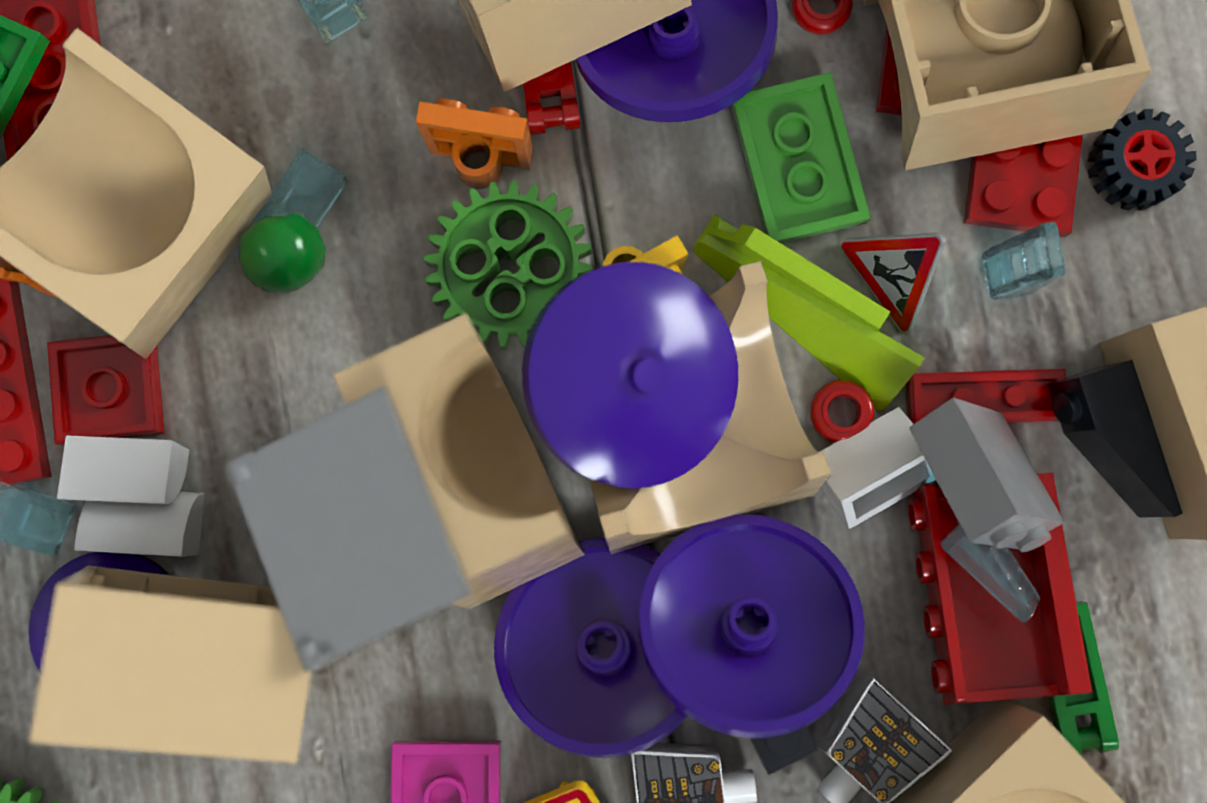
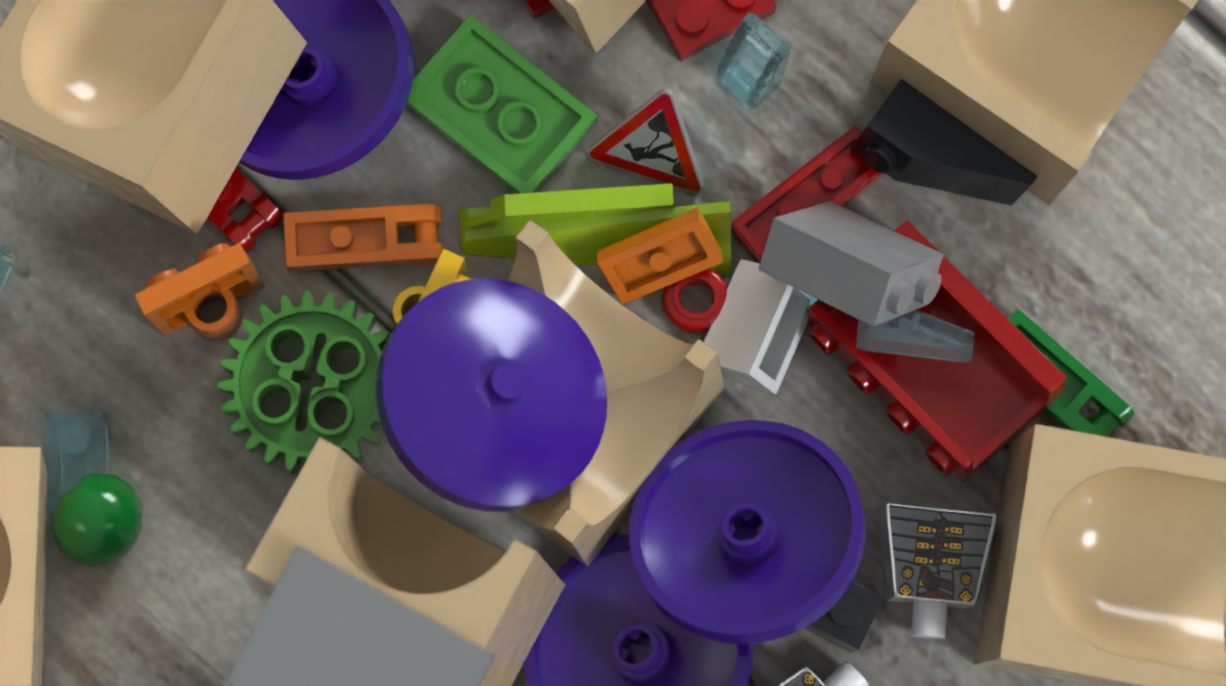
camera: 45 degrees left, 5 degrees down
none -> orange plate [284,204,443,272]
none -> orange plate [597,207,723,305]

